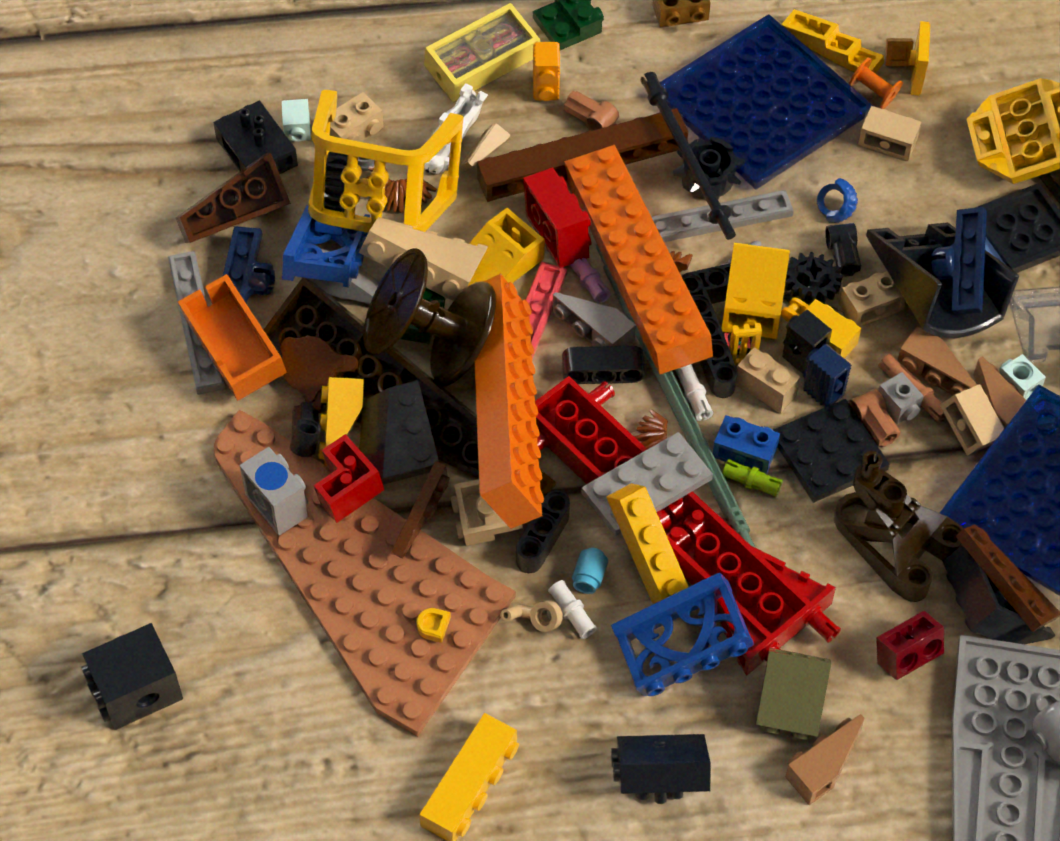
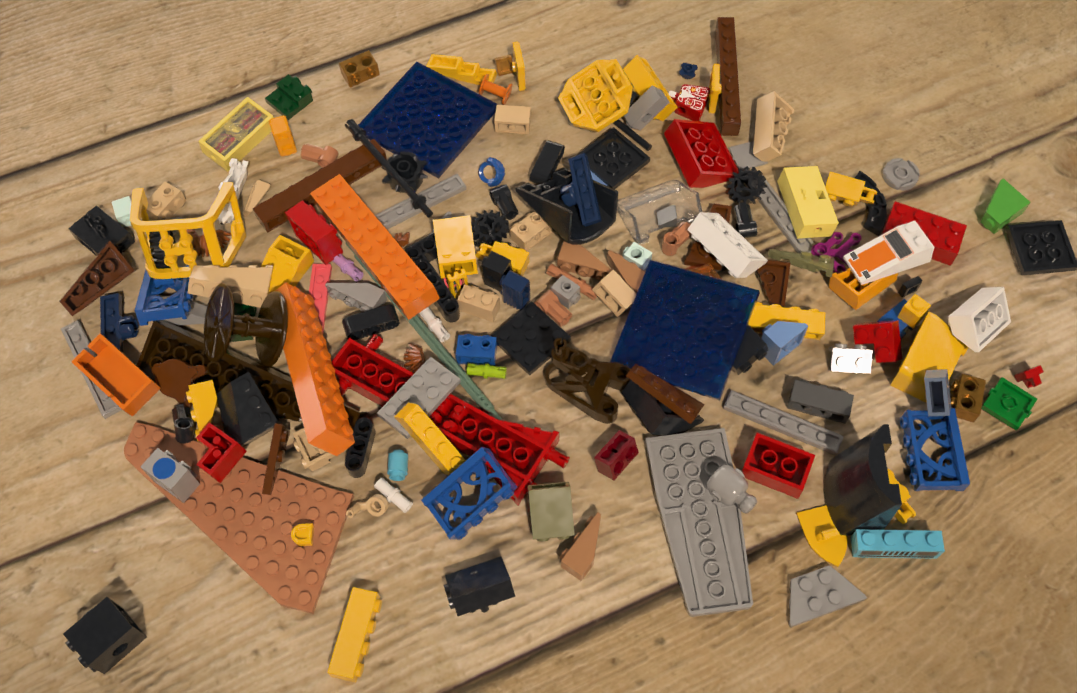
camera: 15 degrees left, 5 degrees up
none -> black beam [530,140,565,184]

